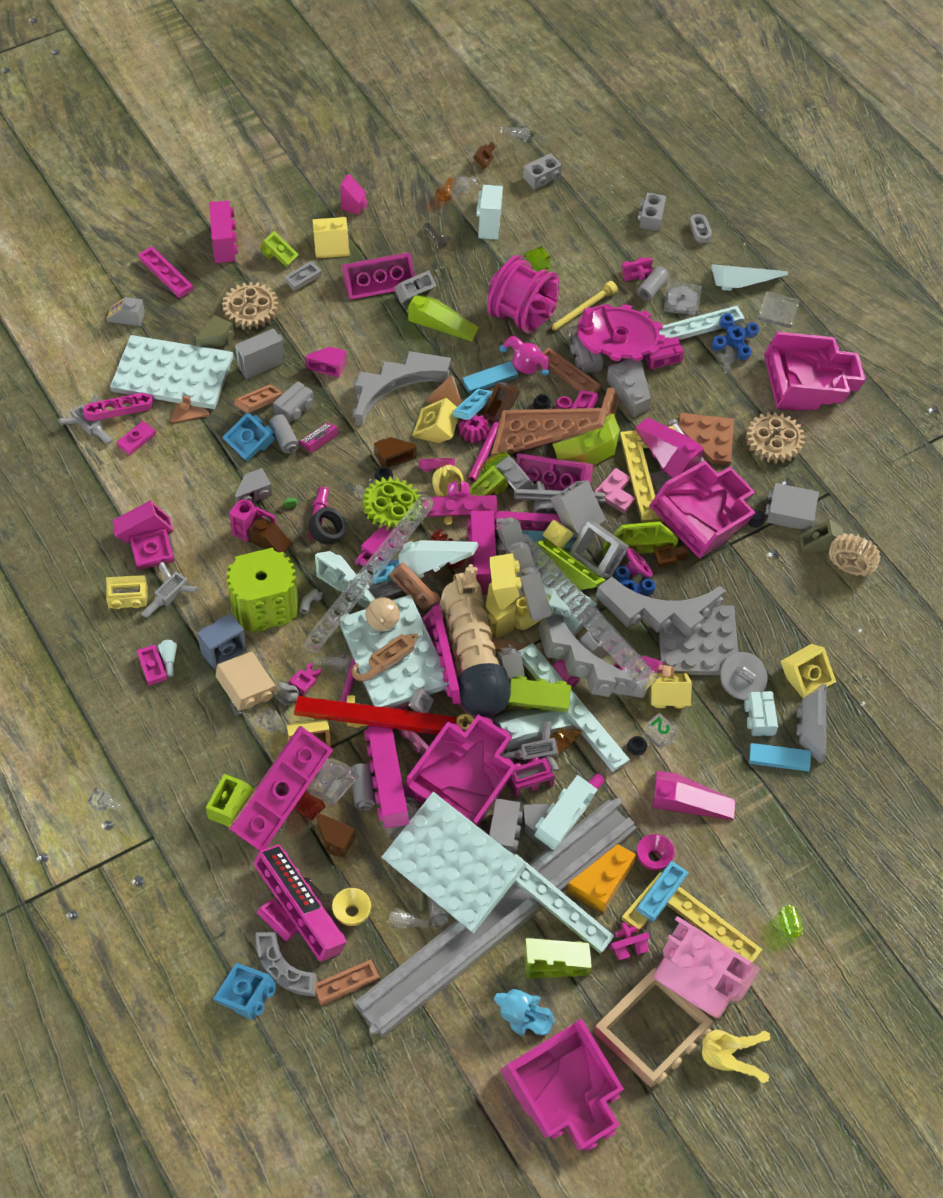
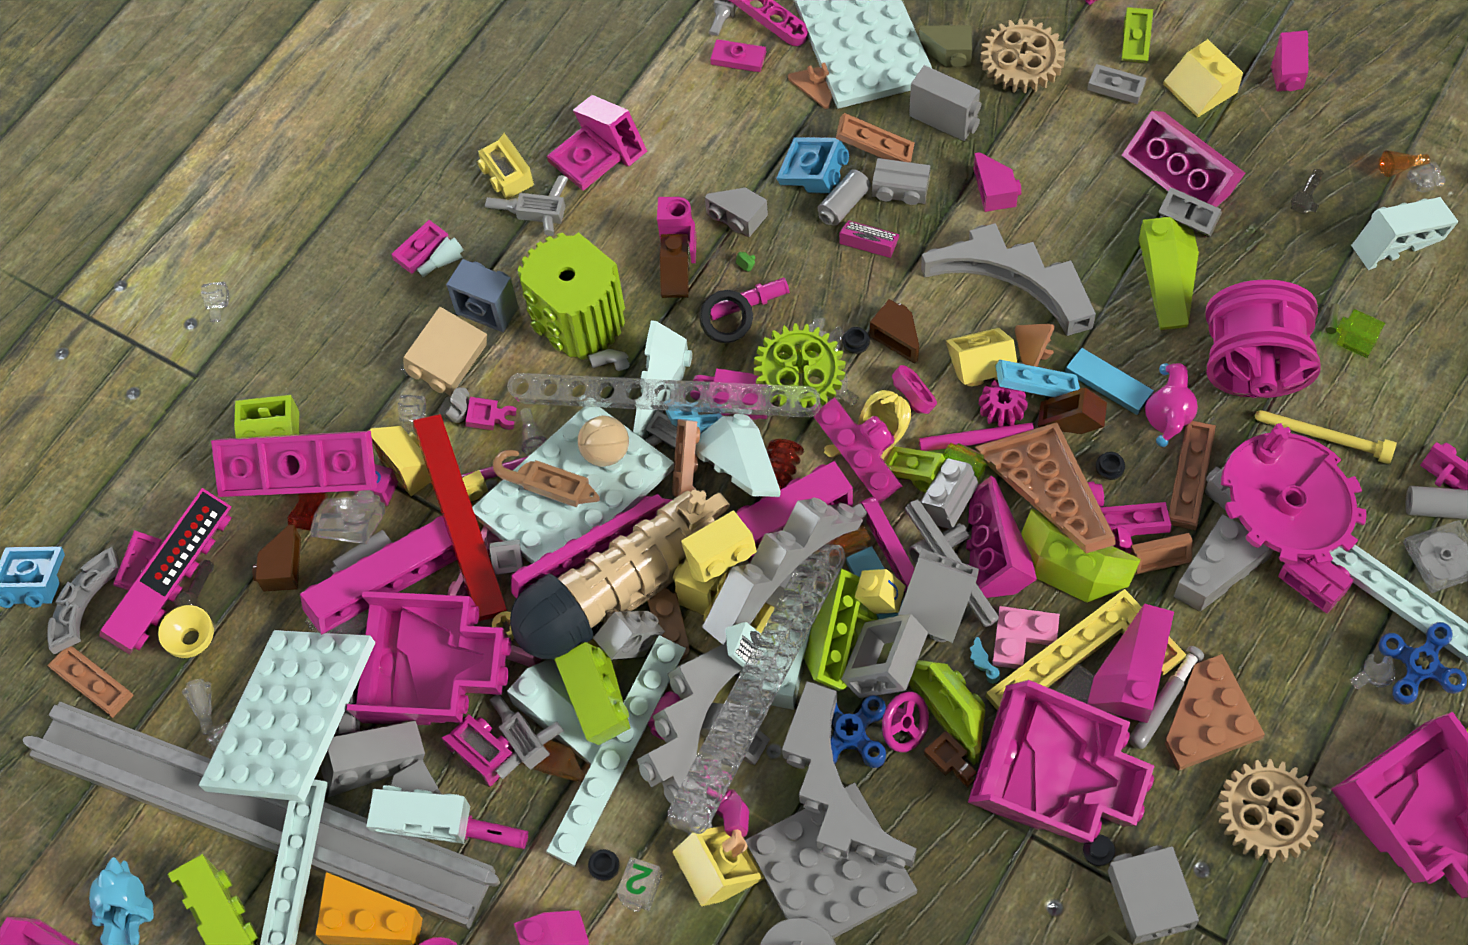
camera: 70 degrees right, 5 degrees up
dark pink plate [555,396,573,409] -> none
none -> medium azure piece [970,637,1000,684]

